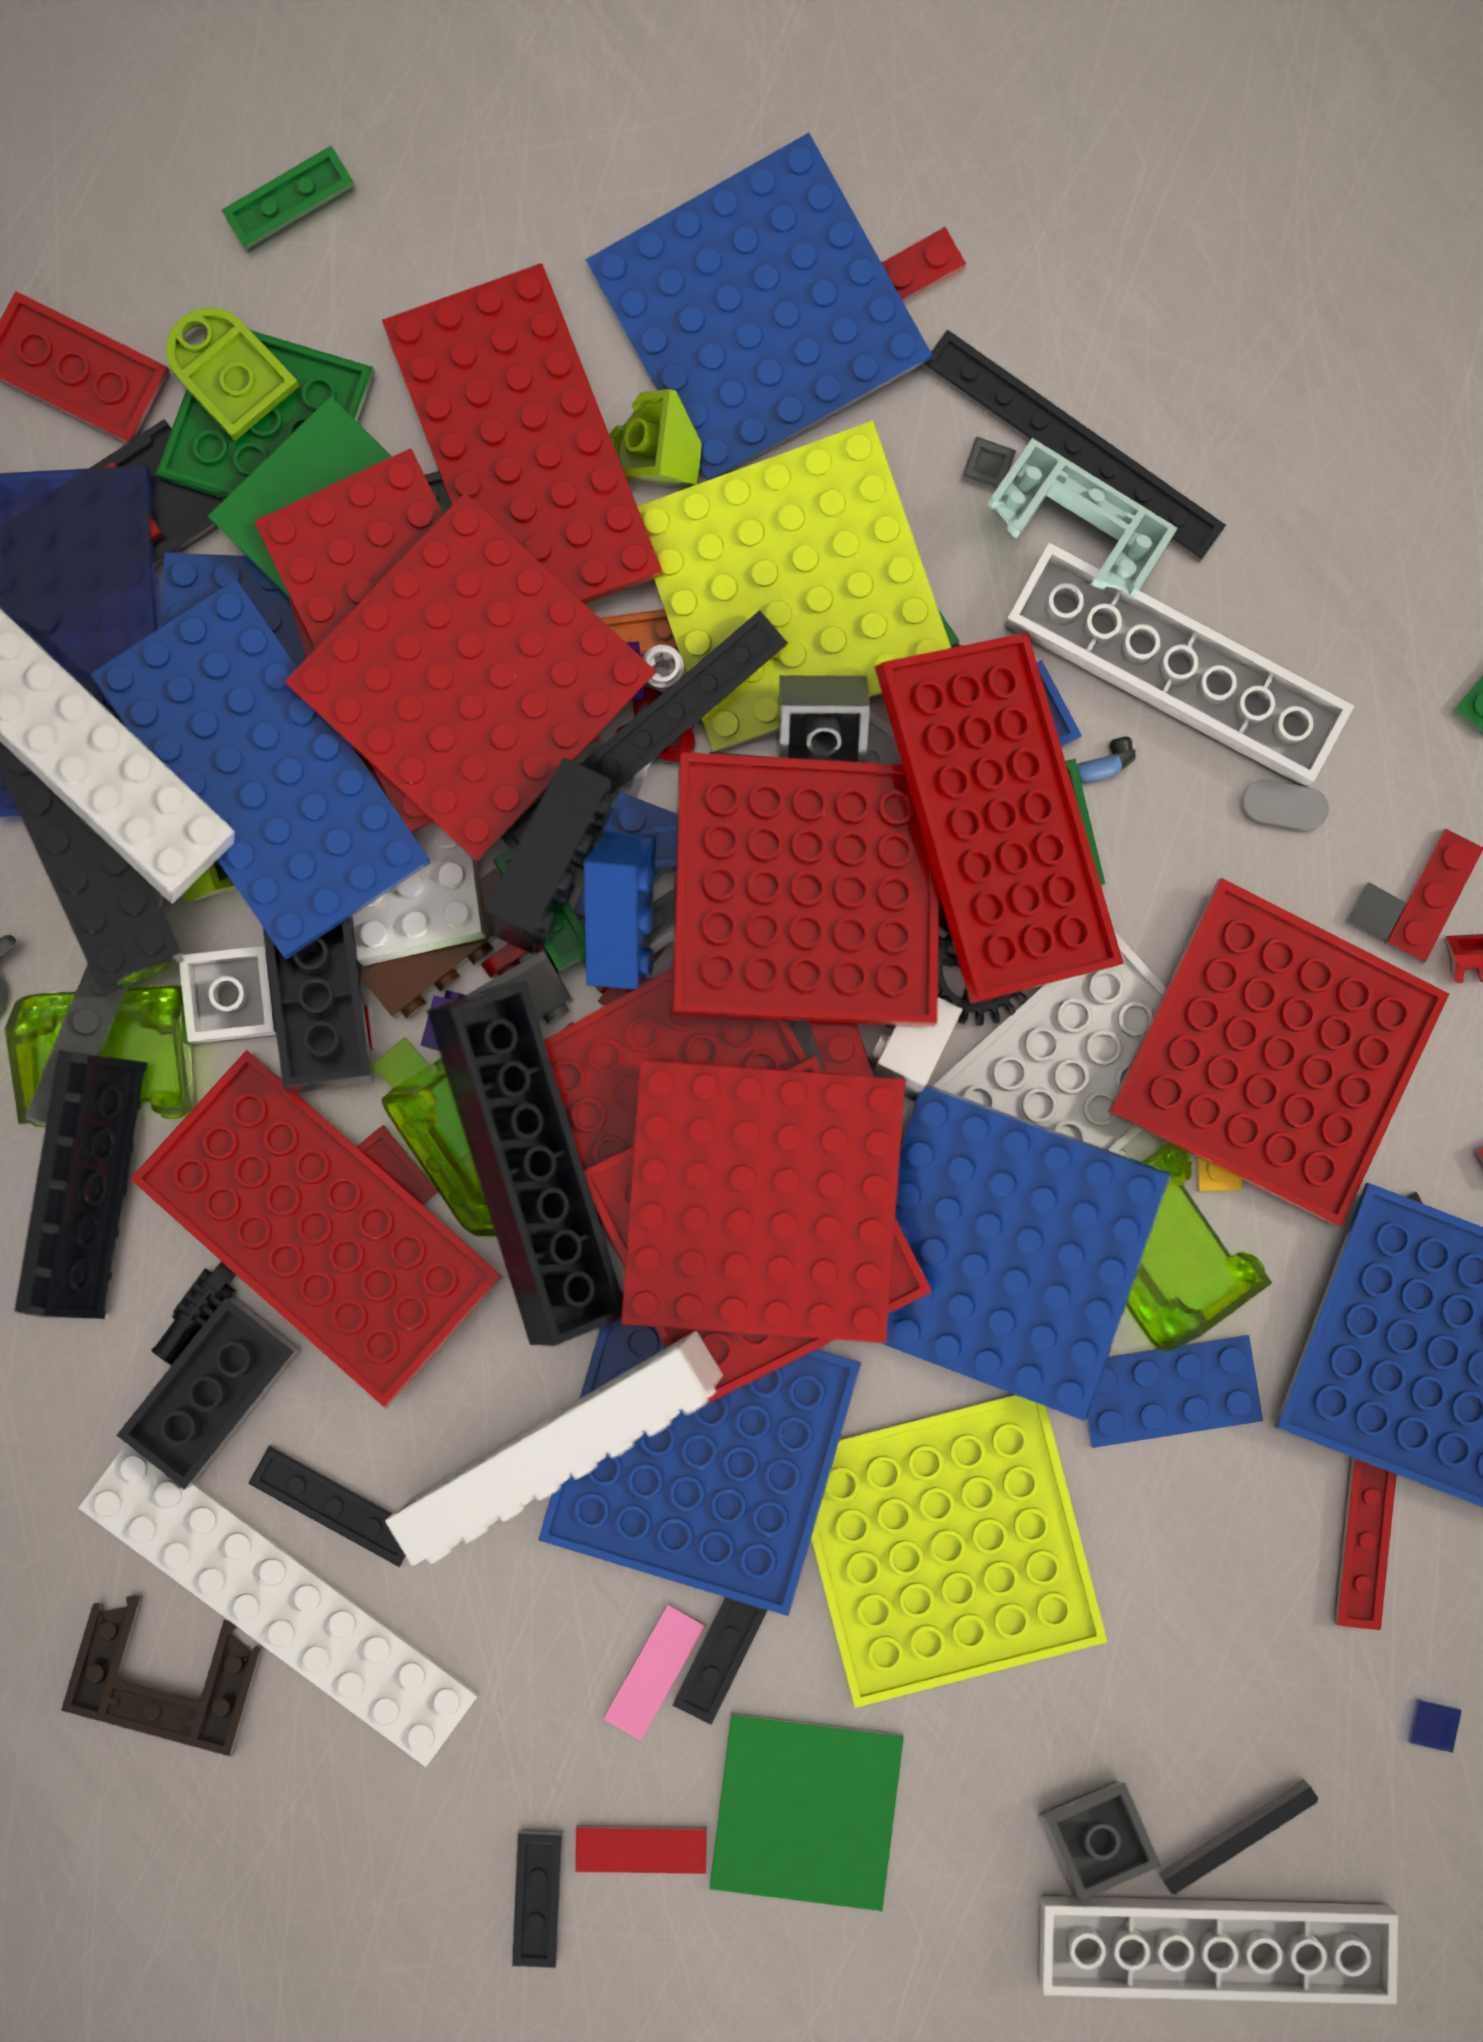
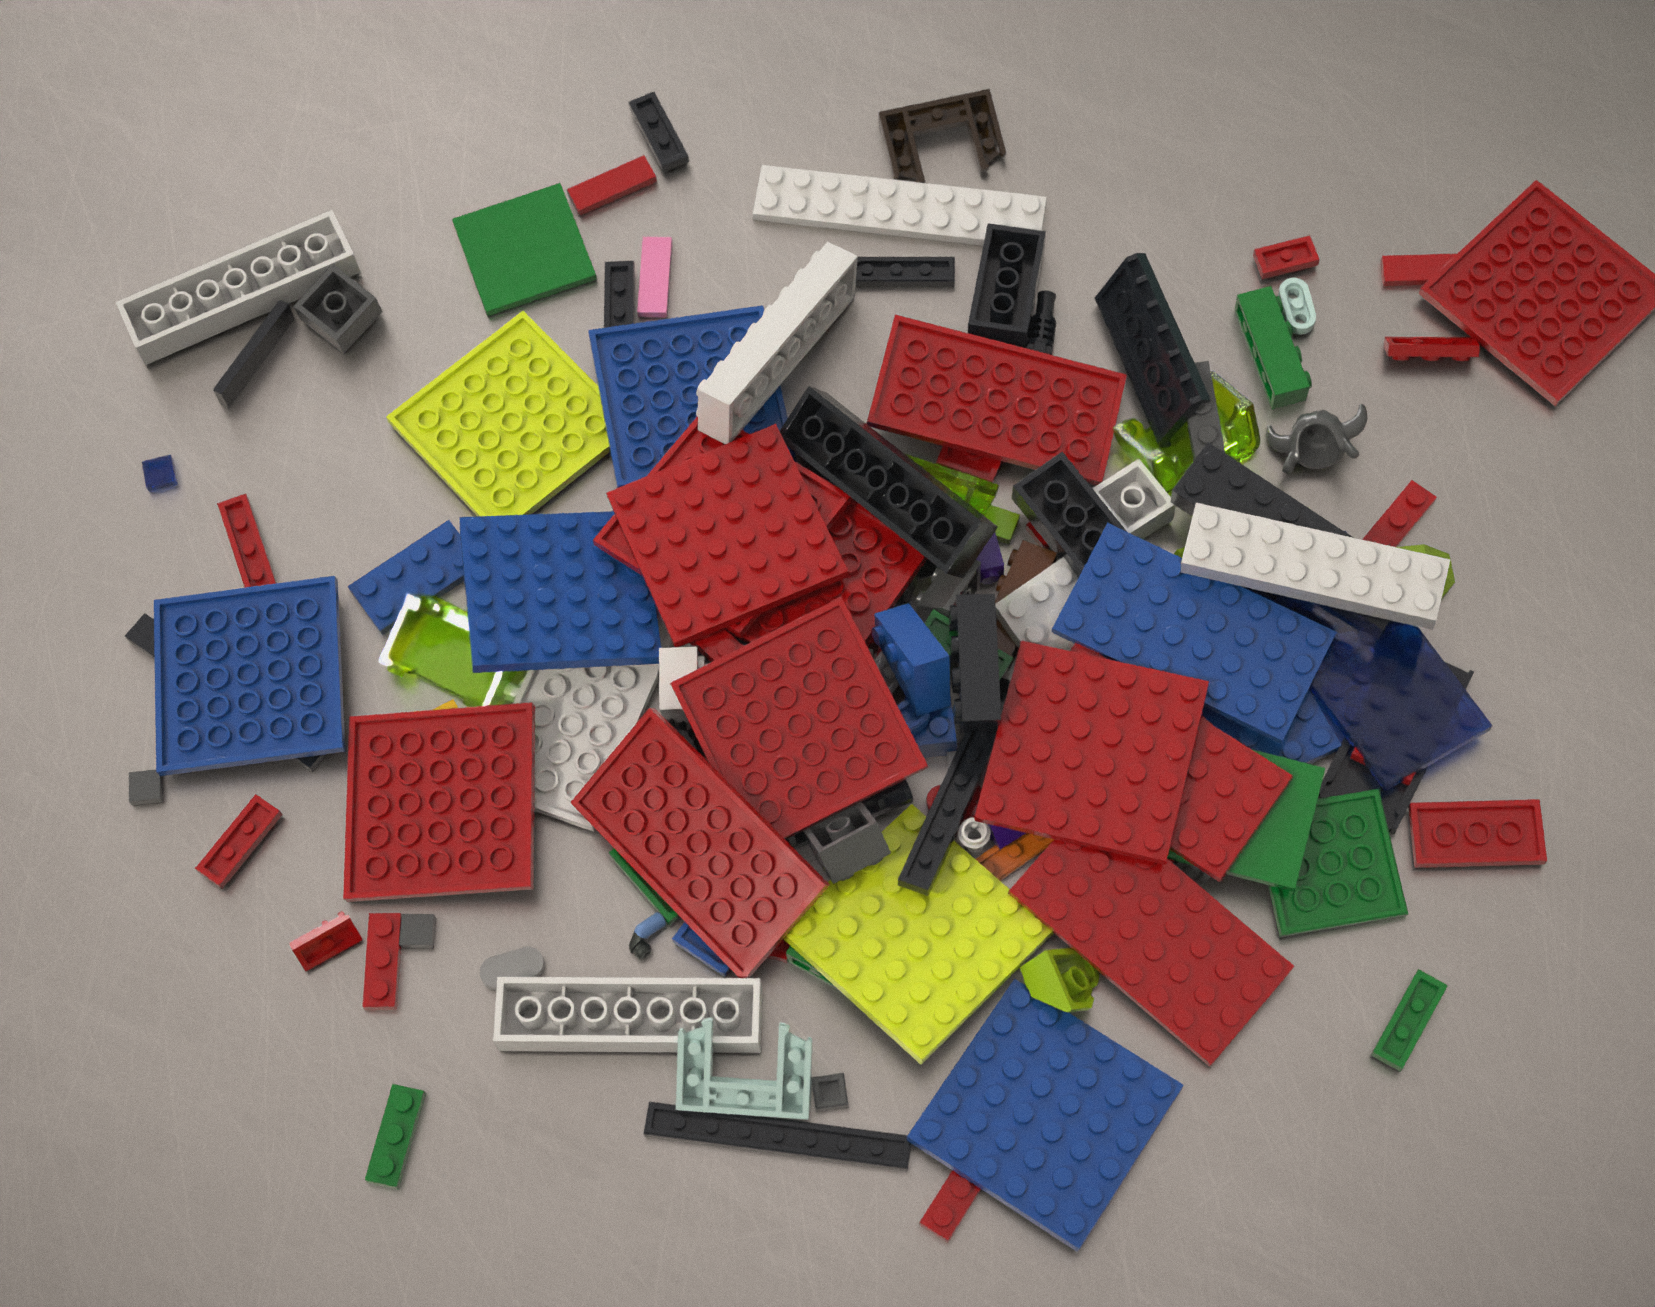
camera: 155 degrees right, 20 degrees down
lime tile [166,307,299,441] -> none

